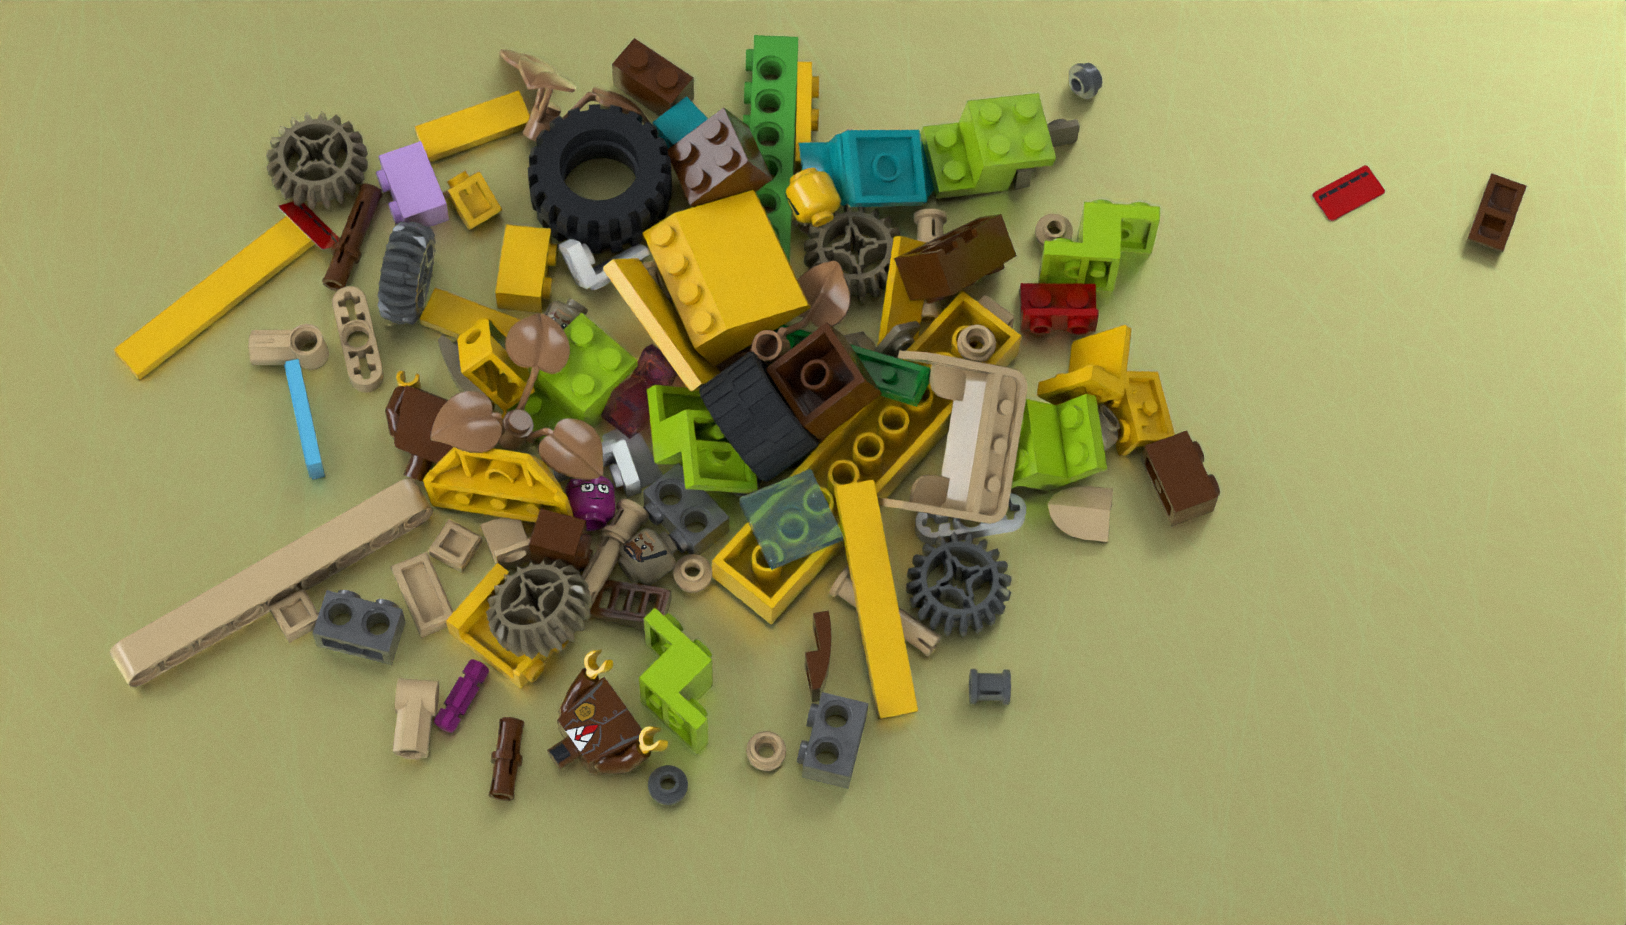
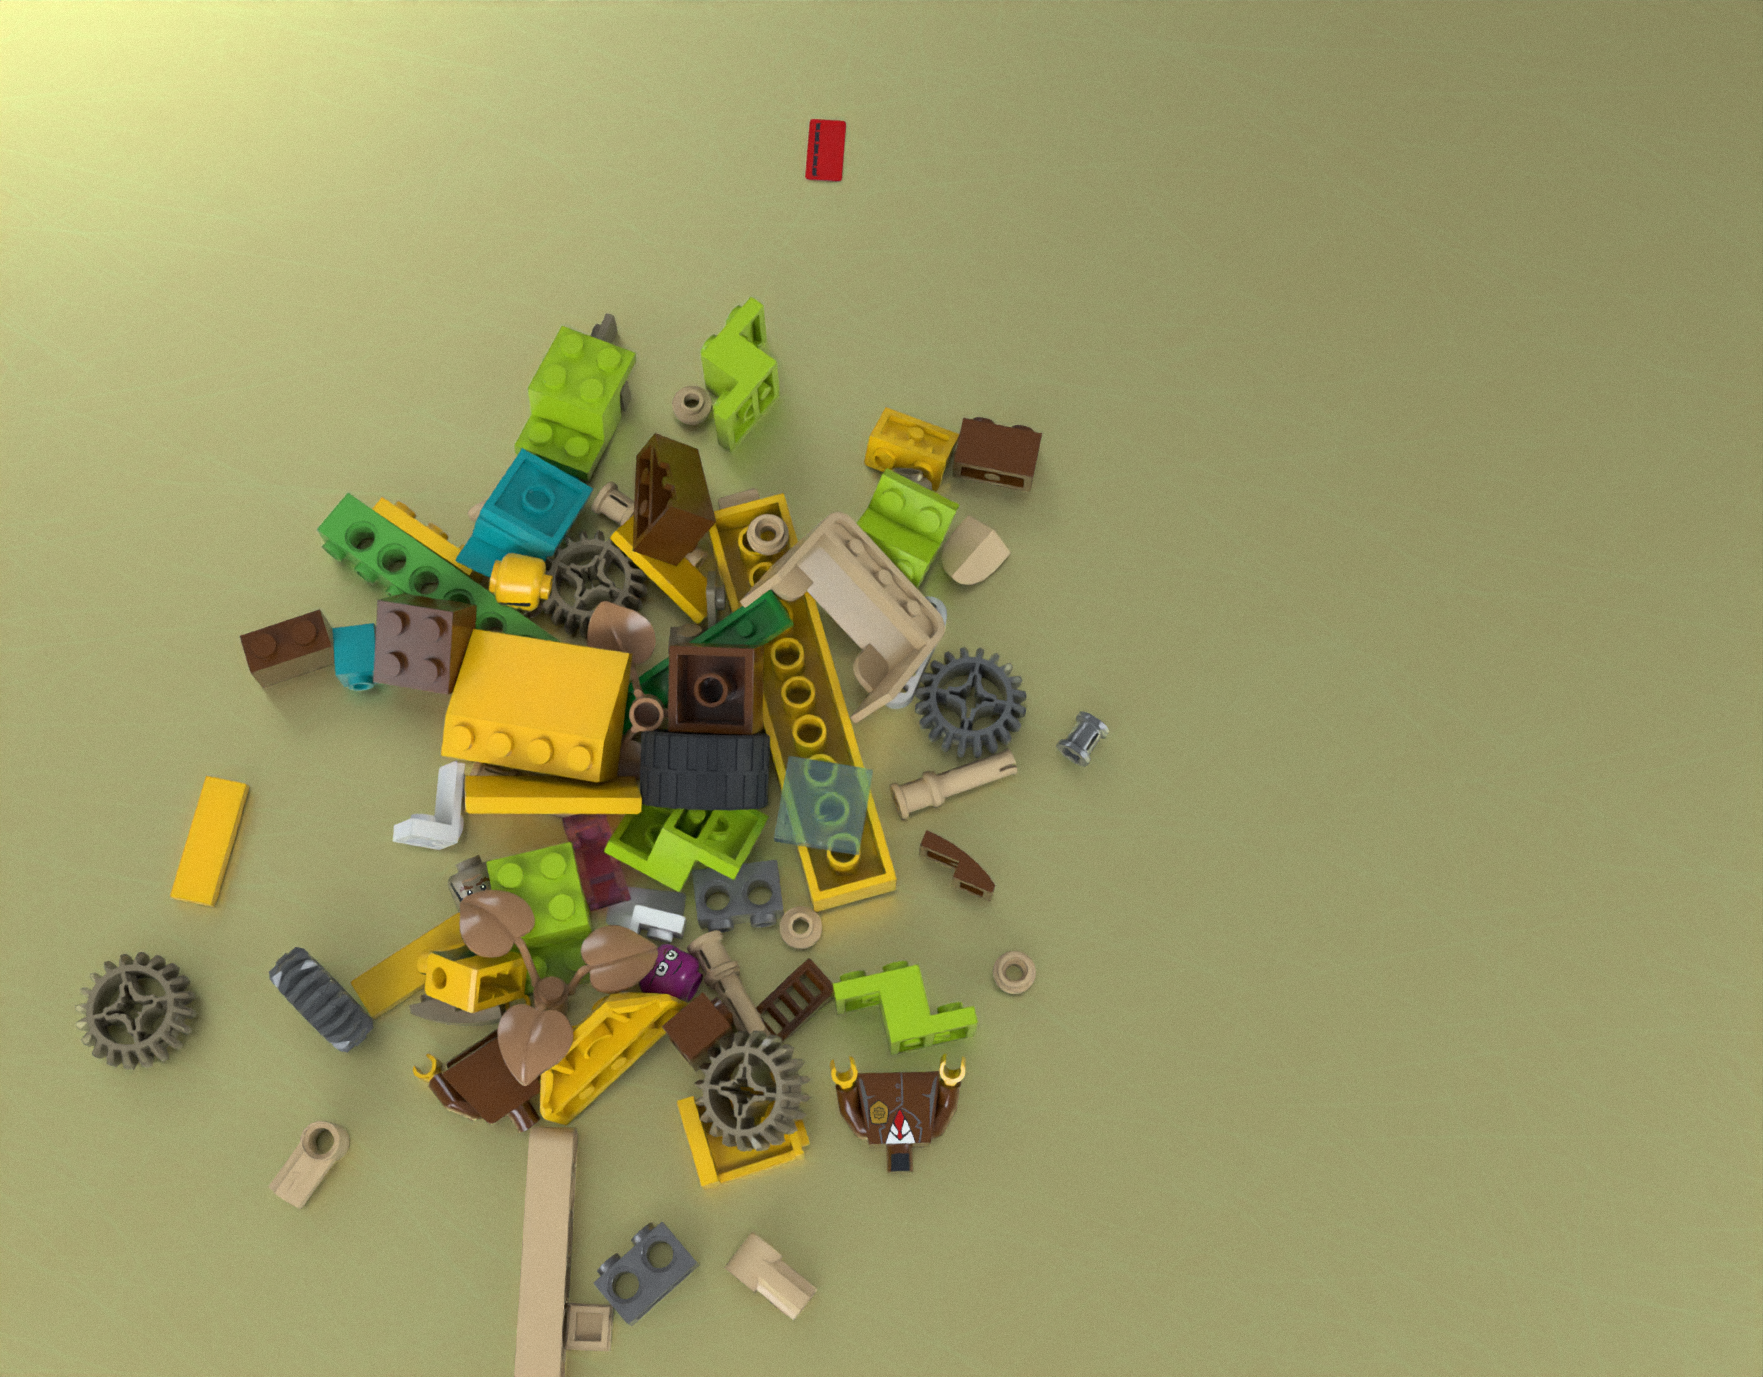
camera: 55 degrees left, 5 degrees up
yellow tile [114,216,315,380] -> none
red sticker [278,201,340,250] -> none
medium azure tile [284,359,325,480] -> none
reddish brown pin [322,183,383,292] -> none
tan beam [332,286,384,393] -> none
lavender brick [376,141,449,227] -> none
tan tile [391,552,453,638] -> none
tan tile [428,519,483,573] -> none
magenta axle [434,659,489,733] -> none
yellow bracket [442,170,502,230] -> none
tan bracket [481,517,531,570] -> none
reddish brown pin [489,717,525,801] -> none
yellow brick [495,224,558,313] -> none
medium nougat plant [499,49,650,142] -> none
black tyre [528,104,672,254] -> none
dark tan head [617,528,677,586] -> none
dark grey plate [648,765,688,805] -> none
flat silver brick [797,692,868,789] -> none
yellow tile [834,479,918,719] -> none
red bracket [1019,283,1099,335] -> none
yellow bracket [1037,325,1132,405] -> none
dark grey plate [1069,63,1102,99] -> none
reddish brown slope [1467,173,1527,252] -> none

